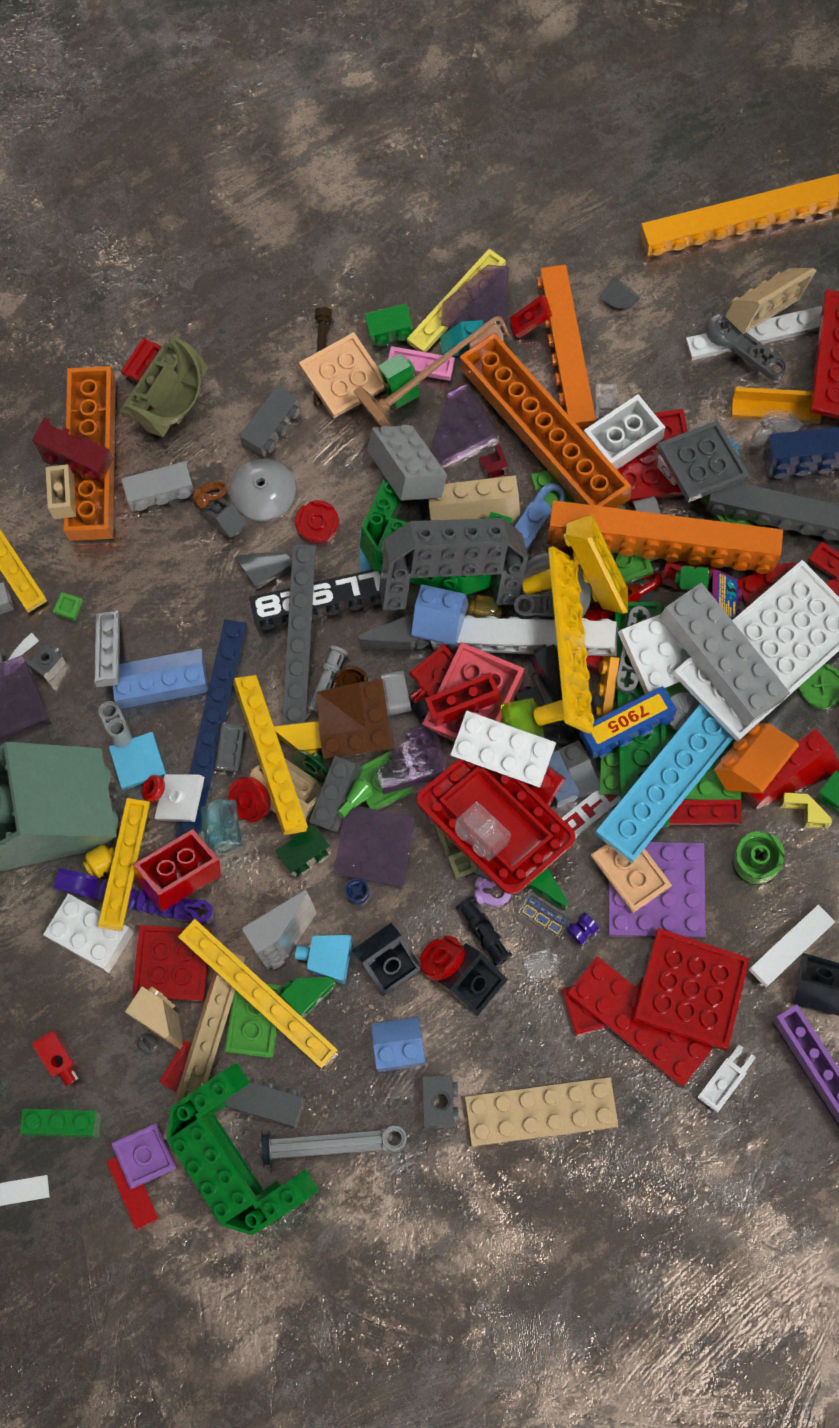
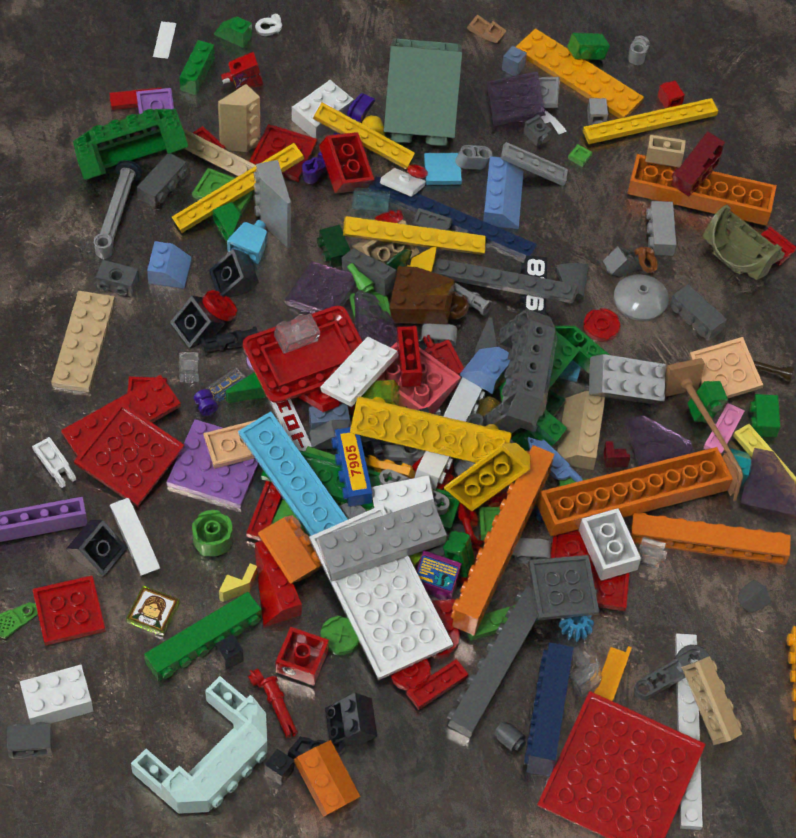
camera: 95 degrees right, 15 degrees down
dark blue wheel [345,878,370,906] -> none
red plate [510,295,552,338] -> none

